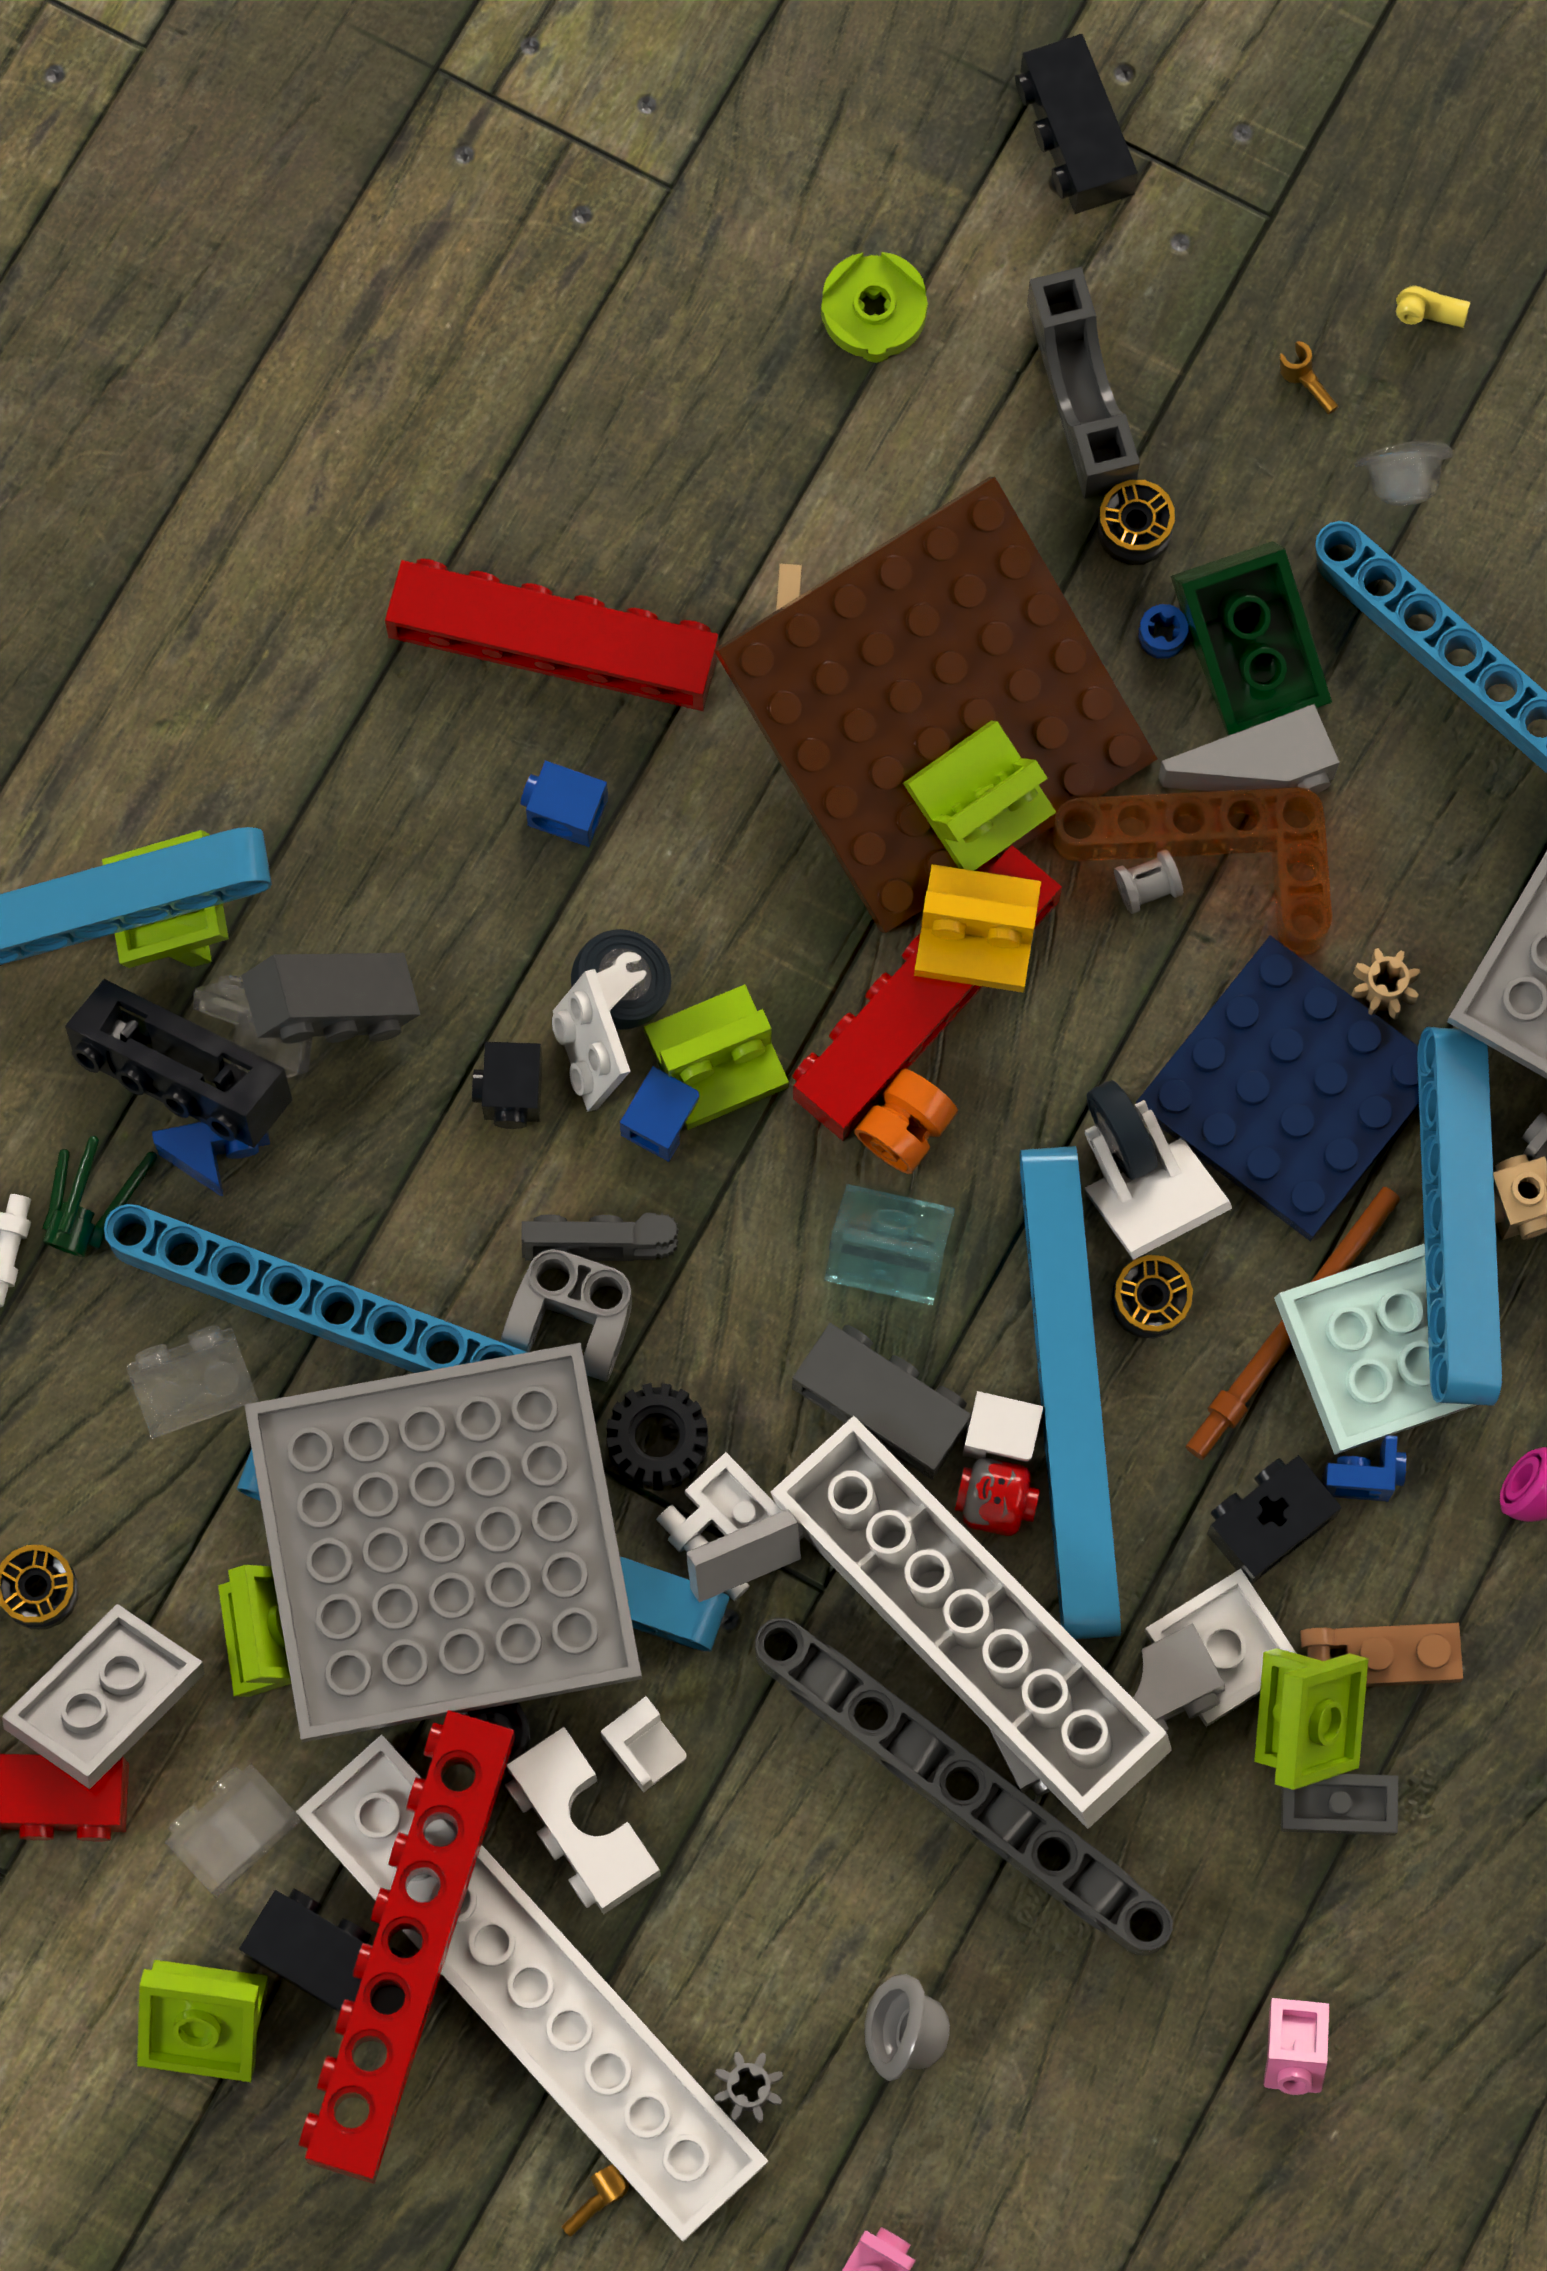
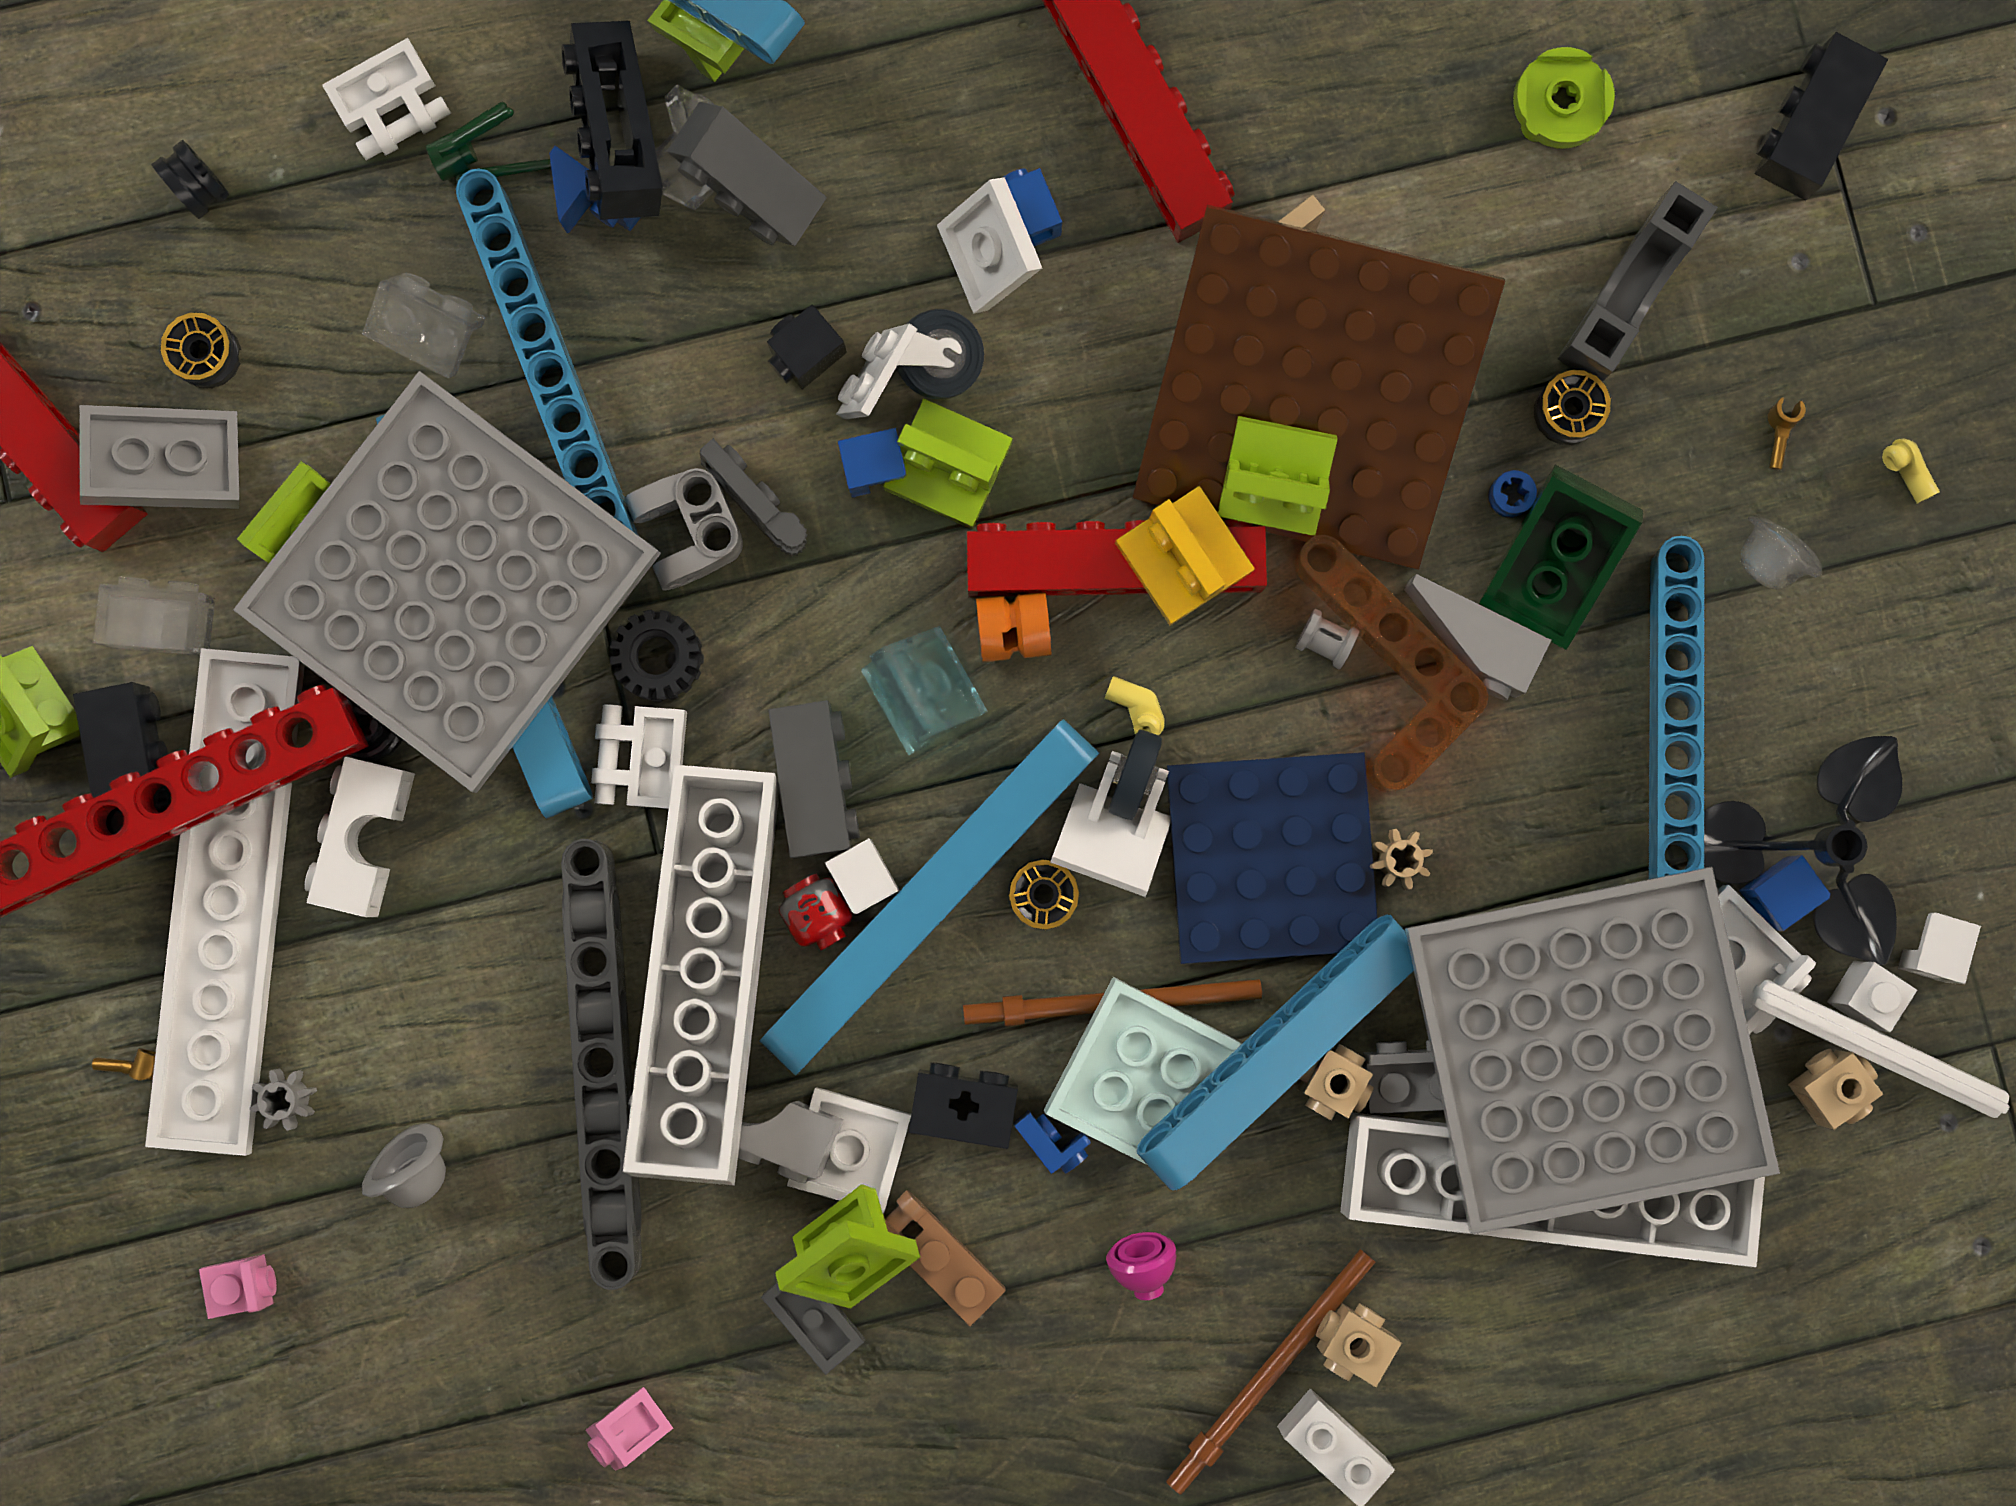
camera: 45 degrees right, 10 degrees up
white panel [601,1696,687,1792] -> none
light grey tile [686,1509,801,1603] -> none
none -> white plate [937,177,1042,314]
none -> light yellow arm [1104,676,1165,735]

